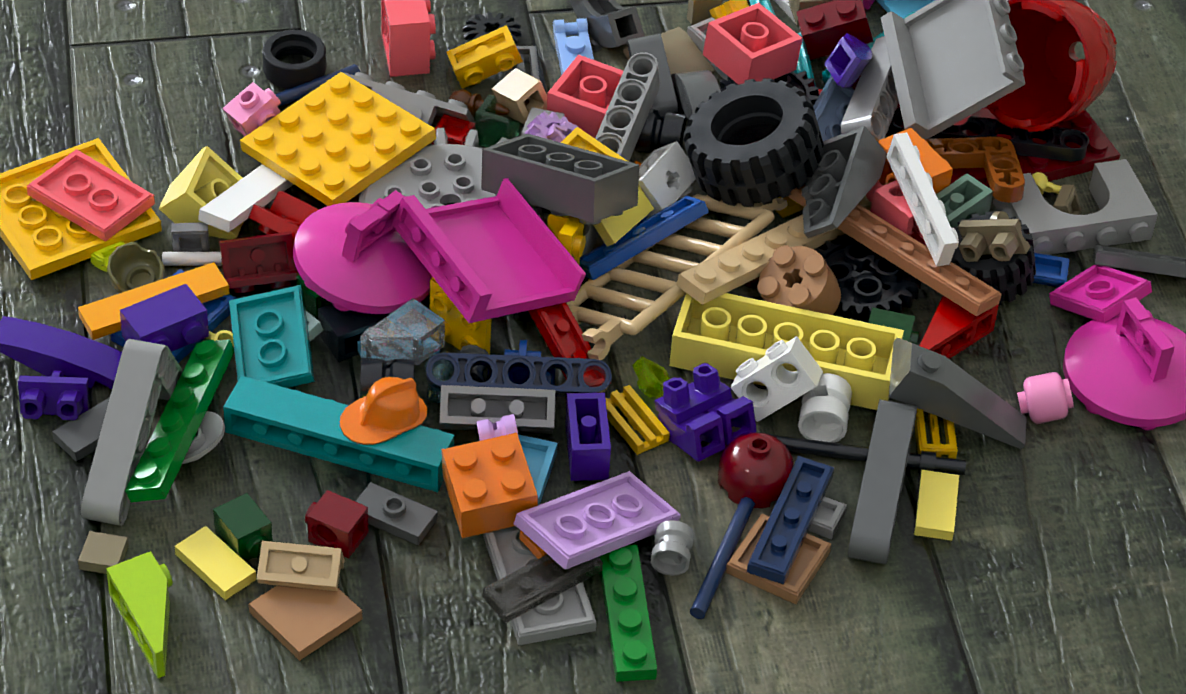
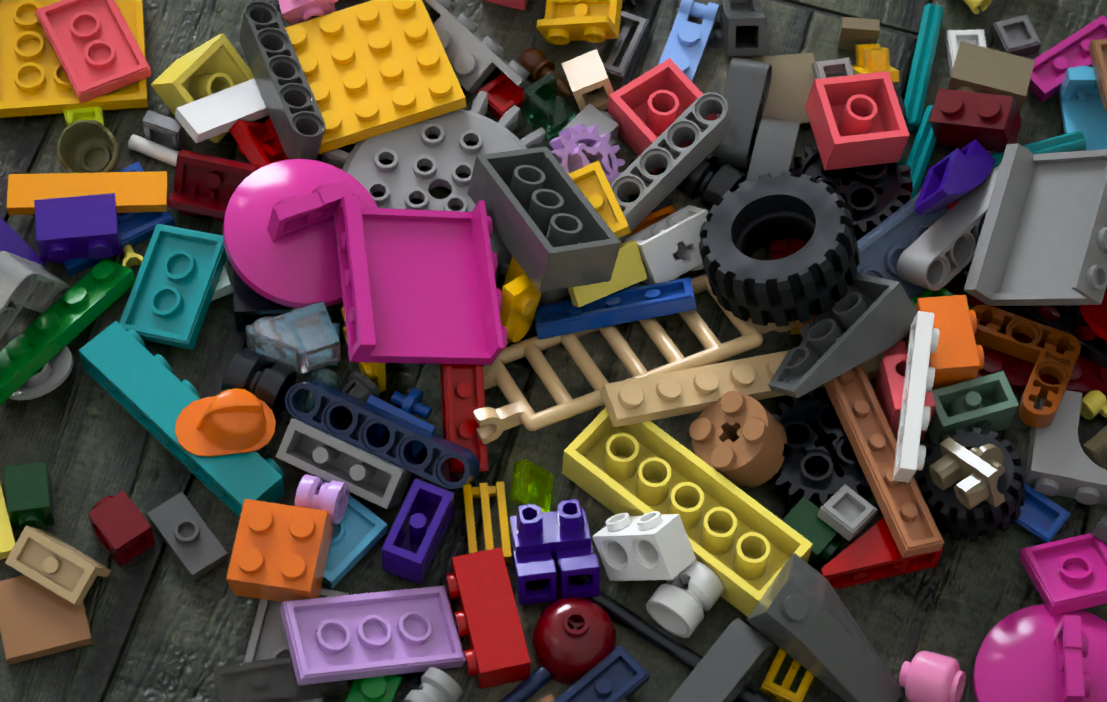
camera: 25 degrees right, 15 degrees up
none -> dark grey beam [239,1,325,160]
none -> red brick [445,547,531,689]
none -> light grey tile [817,484,878,542]

